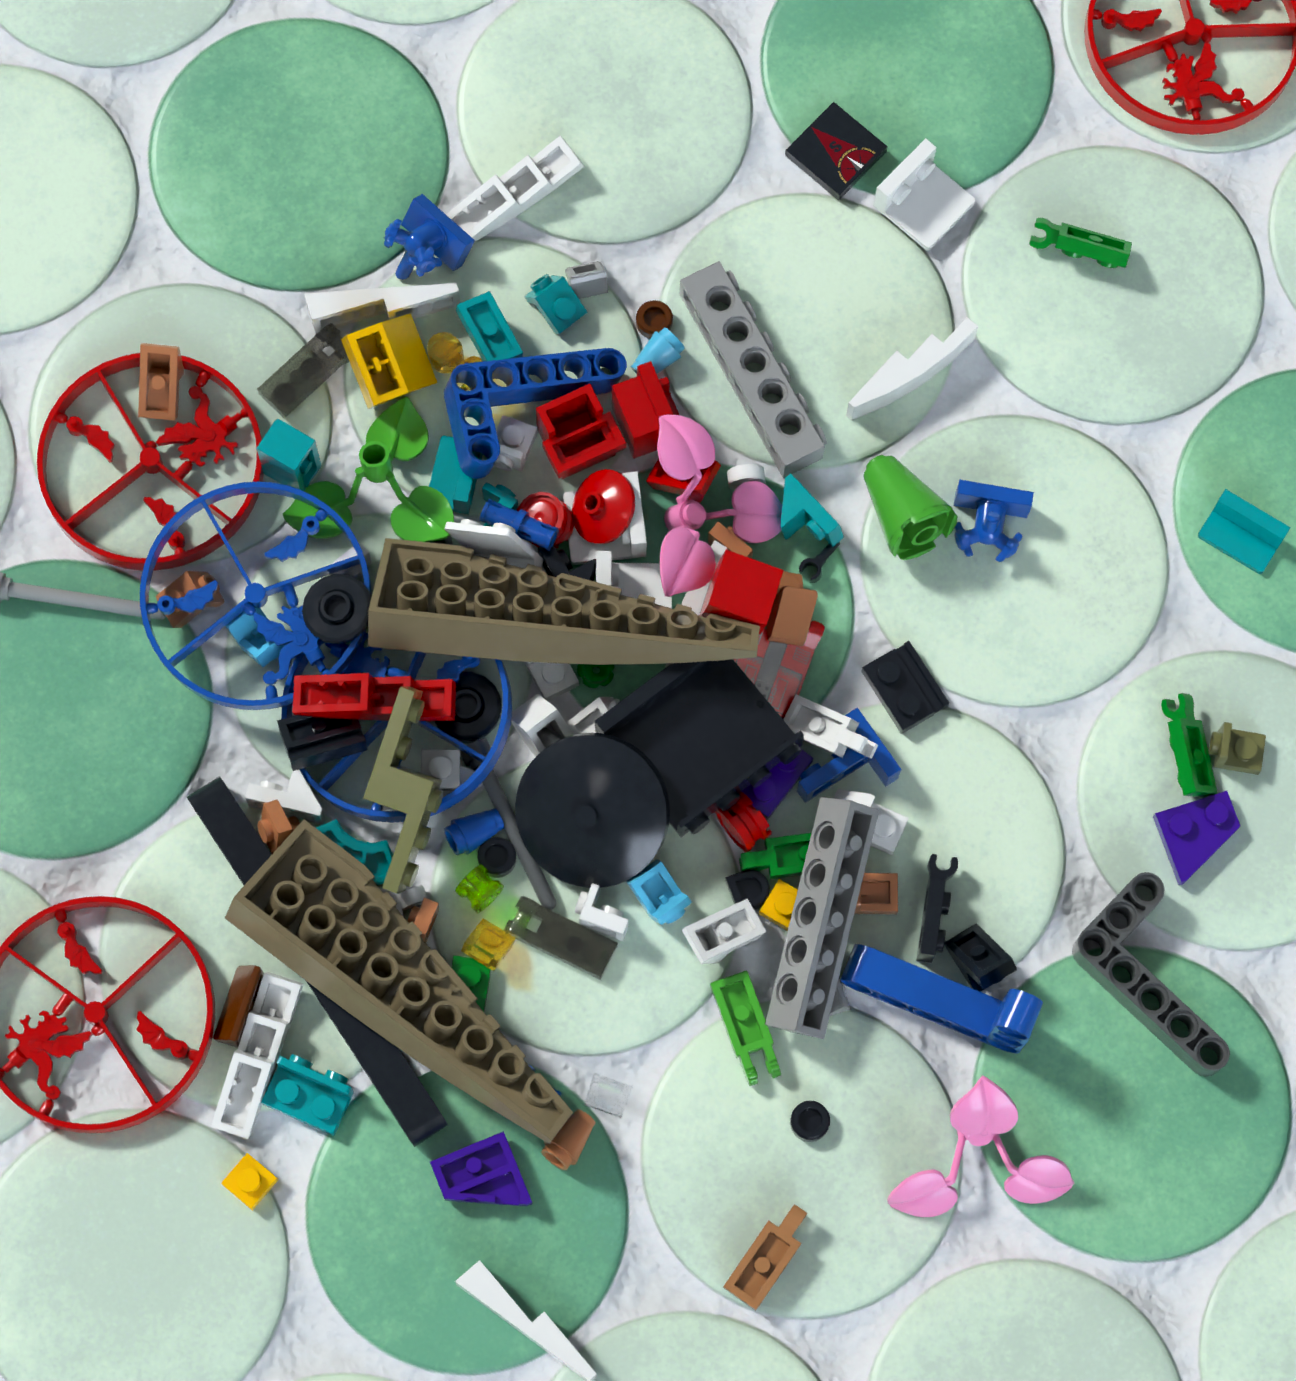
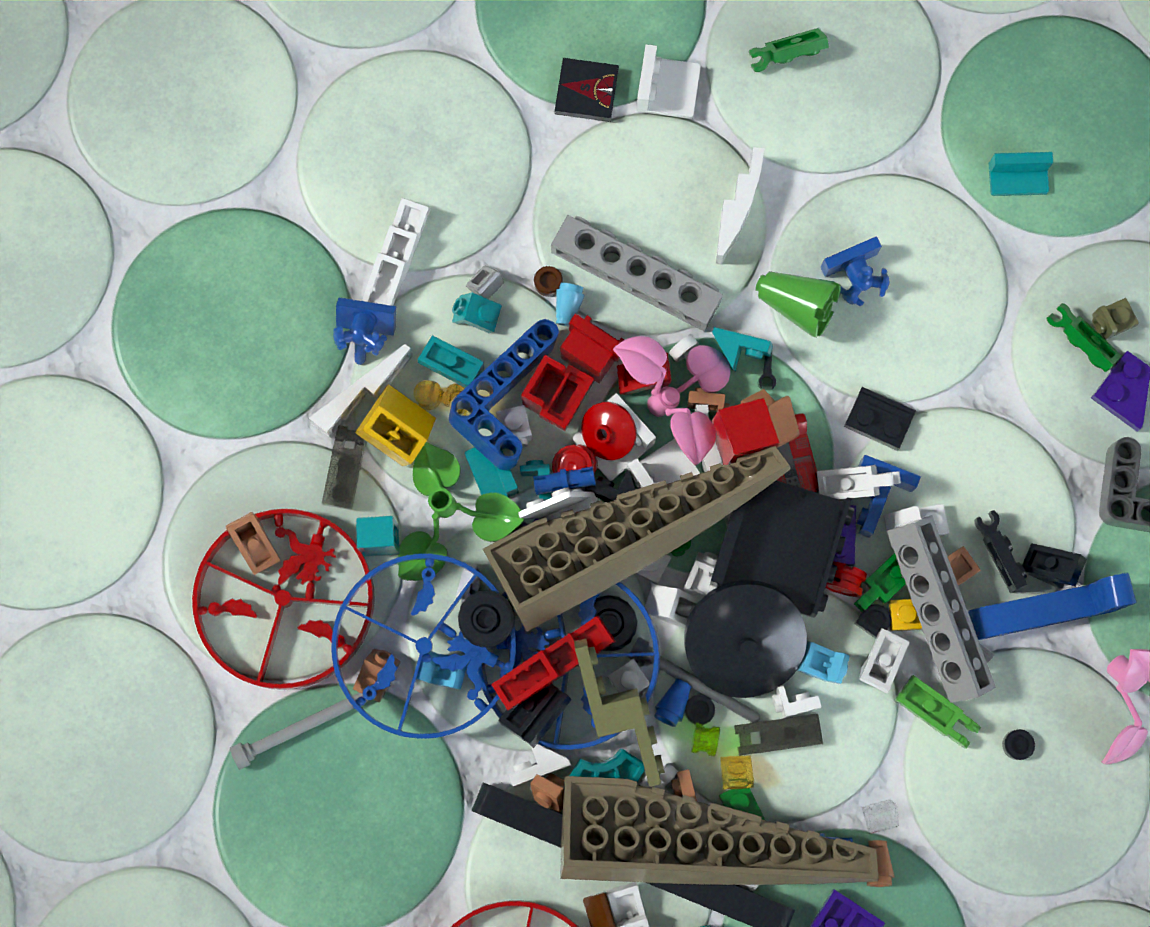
camera: 30 degrees left, 5 degrees up
medium nougat plate [723,1204,807,1311] -> none

